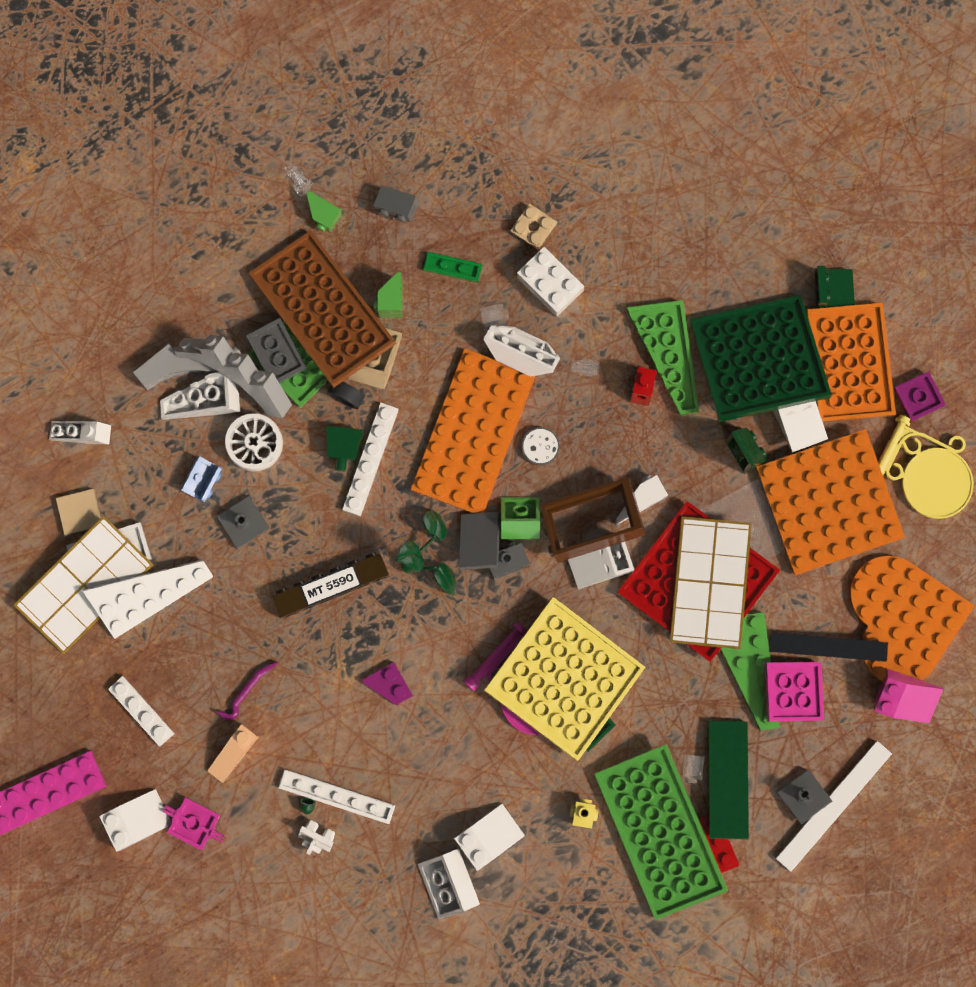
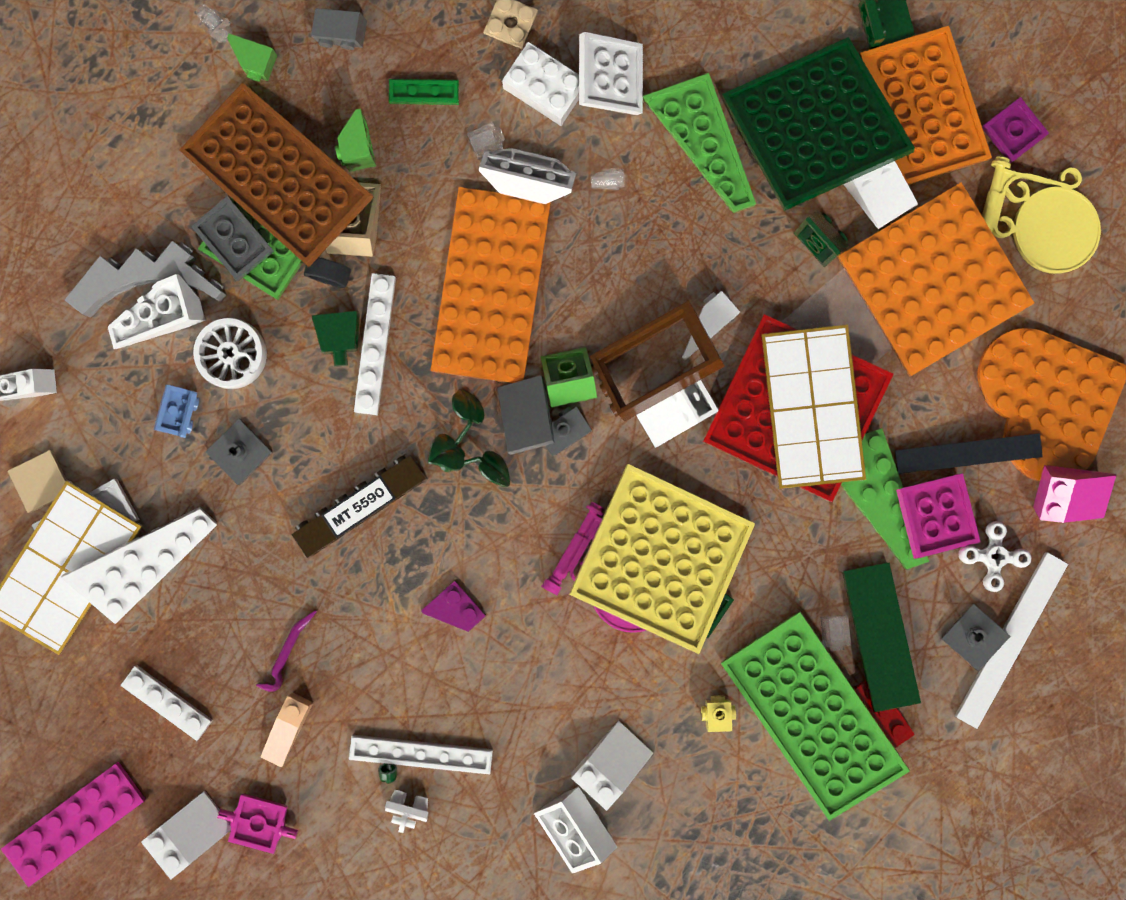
camera: 10 degrees left, 5 degrees up
light grey arch [174,335,292,418] -> none
white tile [521,427,560,465] -> none
red torso [630,367,657,406] -> none
none -> white plate [579,32,643,115]
none -> white gear [958,521,1031,592]

